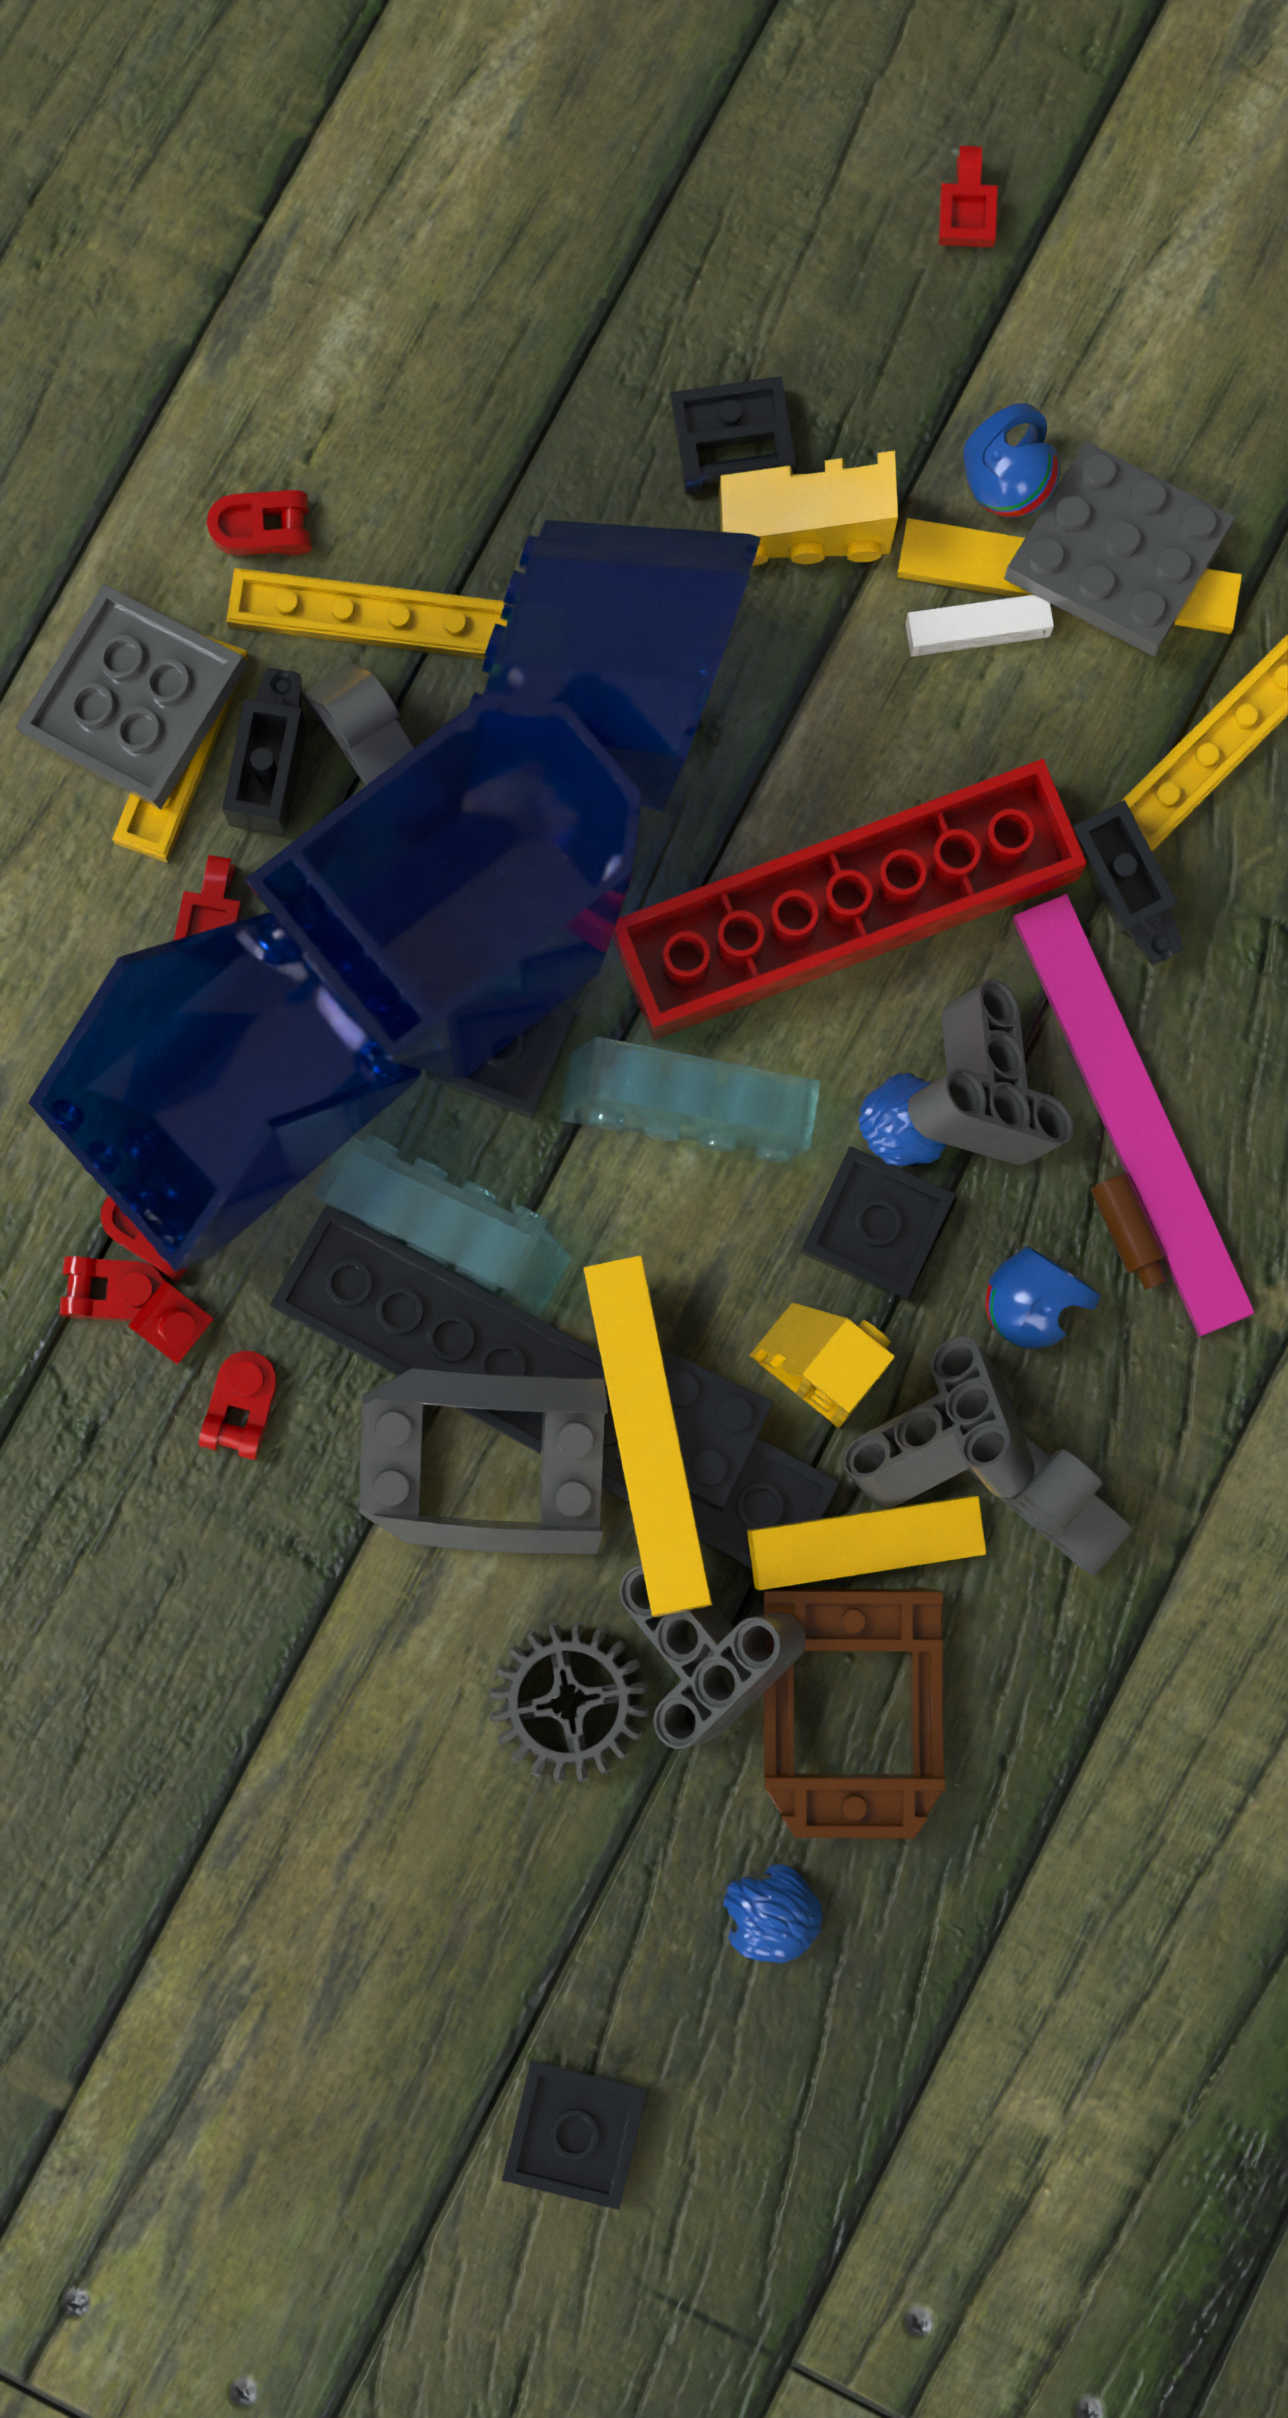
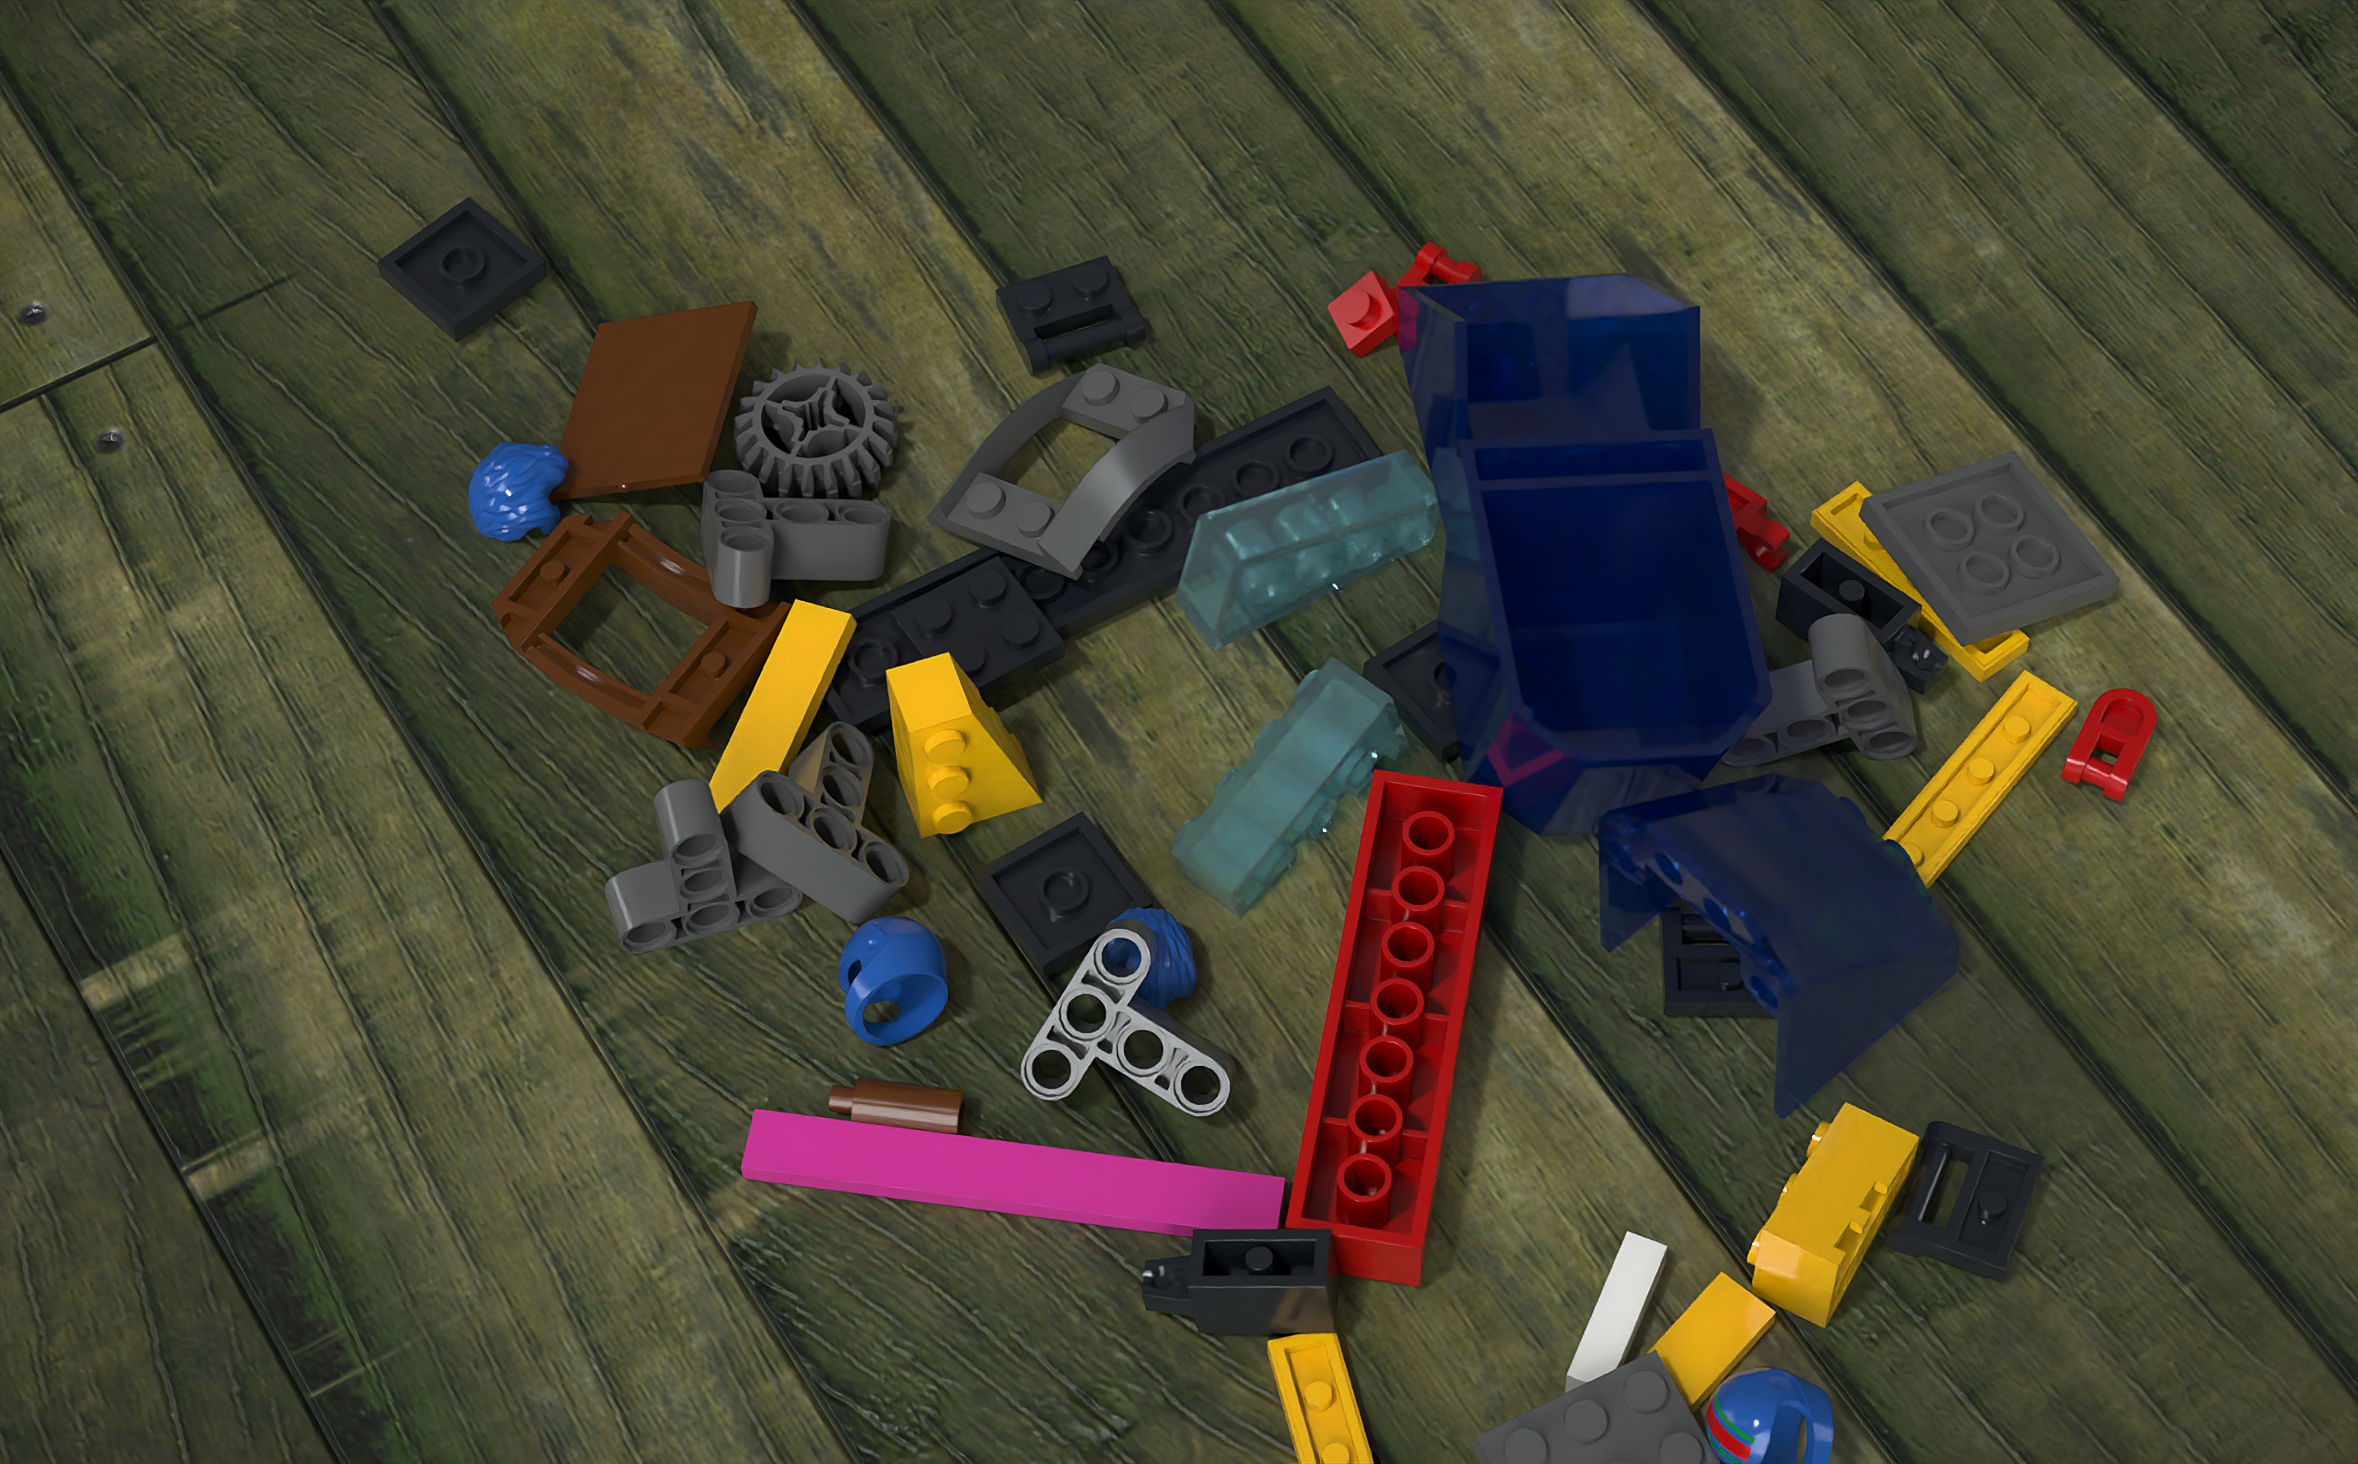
camera: 125 degrees right, 25 degrees down
red plate [199,1351,278,1461] -> none
yellow tile [583,1255,712,1617] -> none
none -> reddish brown piece [549,300,758,501]
none -> black plate [995,255,1146,376]

